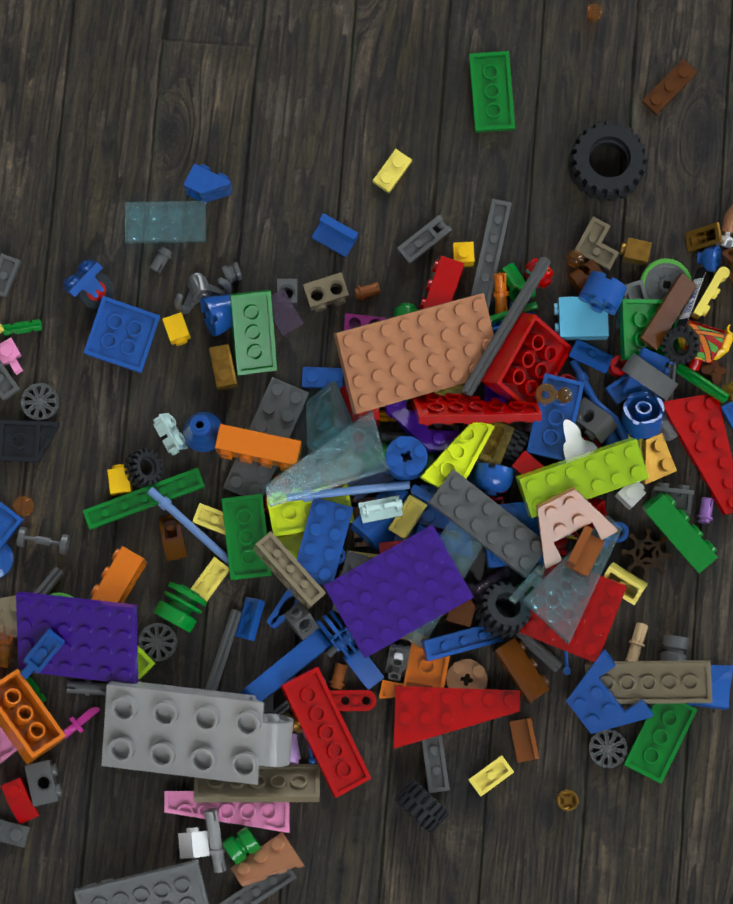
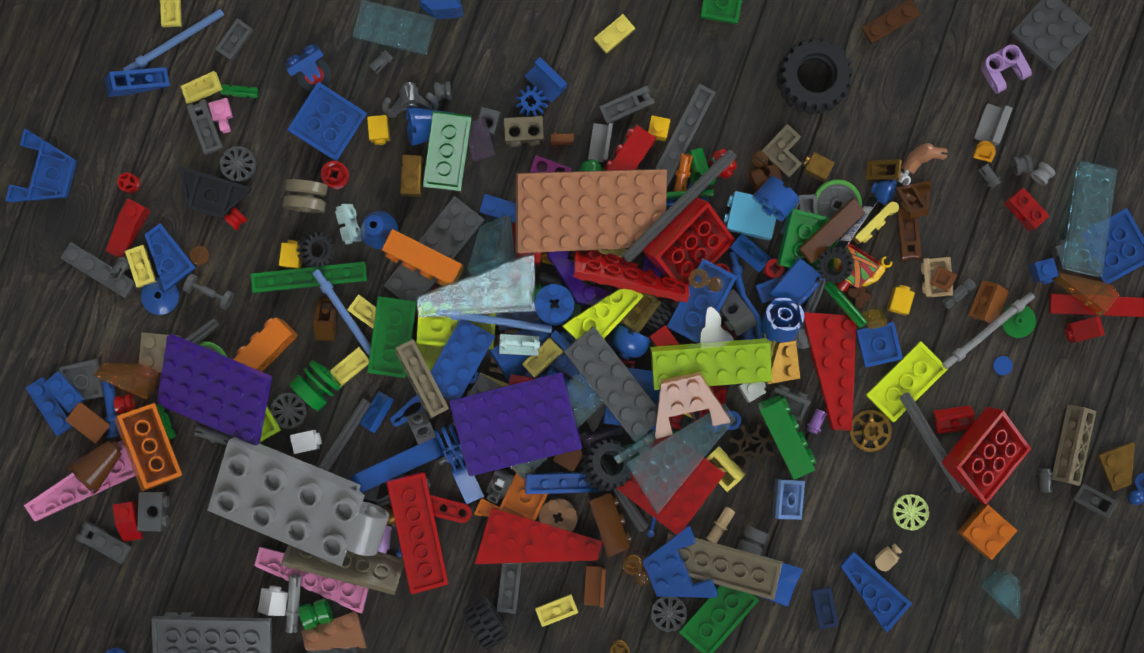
camera: 15 degrees right, 5 degrees up
blue hinge [20,628,65,679] -> none
dark pink piece [63,707,100,739] -> none
dark orange pin [329,663,348,690] -> none
dark orange panel [565,525,605,577] -> none
dark grey beam [621,353,678,401] -> none
none -> red wheel [223,207,248,231]
none -> dark tan wheel [282,179,328,213]
none -> white brick [290,430,322,454]
none -> red wheel [321,161,350,189]
none -> blue gear [516,86,548,117]
none -> light grey panel [588,123,613,164]
none -> clear orange plate [623,555,650,587]
none -> medium blue slope [772,478,805,520]

